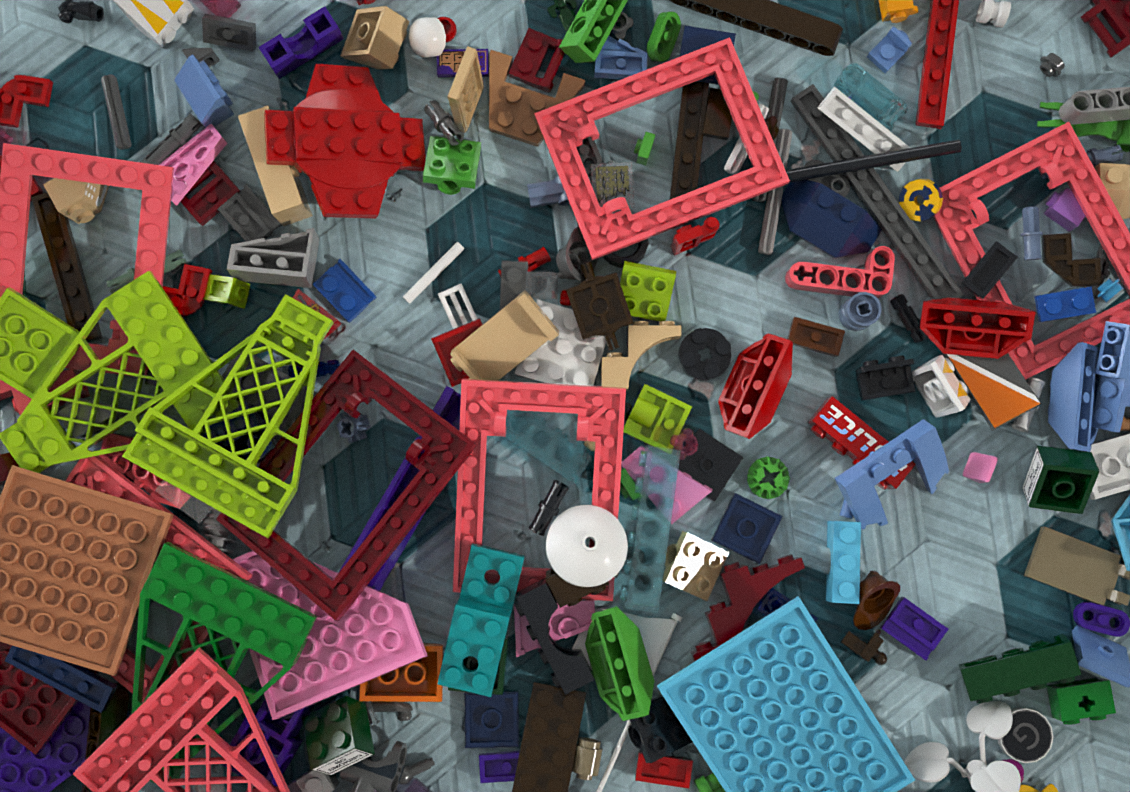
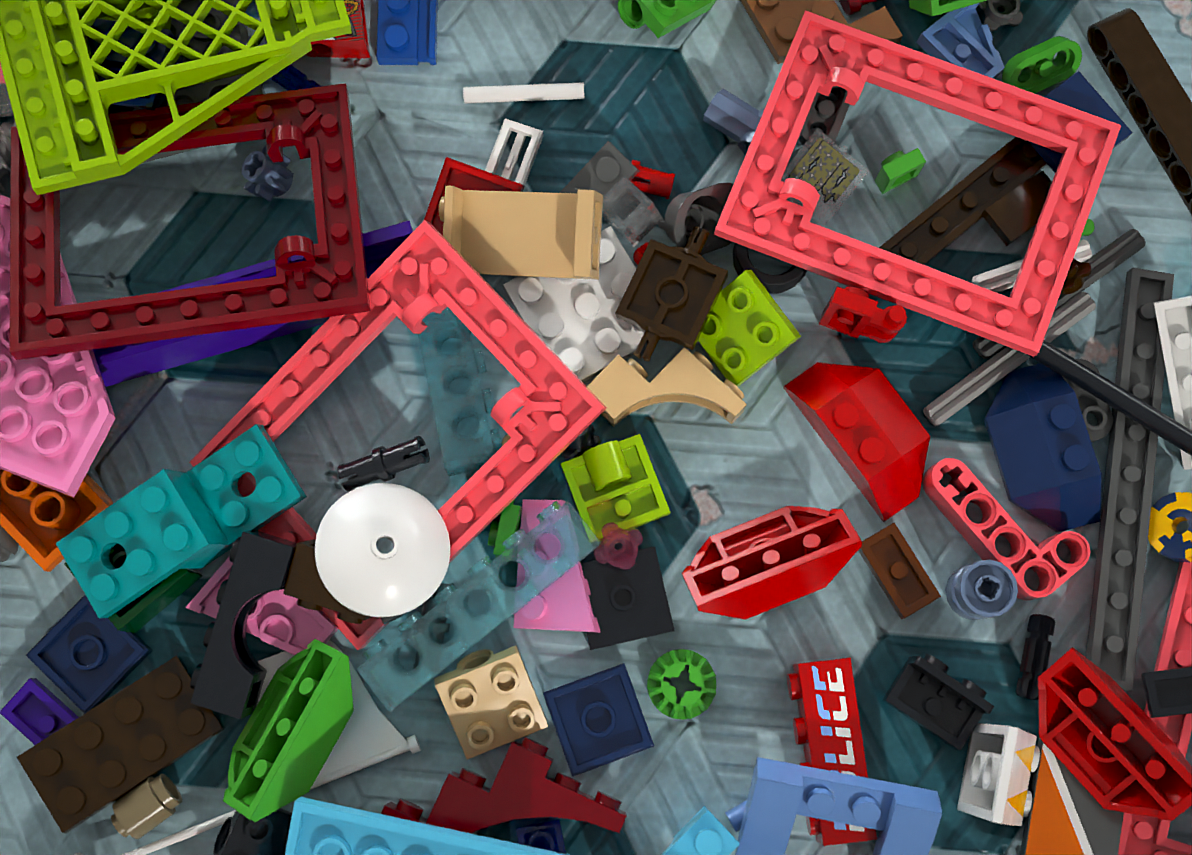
camera: 45 degrees right, 5 degrees down
black plate [678,328,731,381] -> none
none -> red wedge [783,362,930,522]

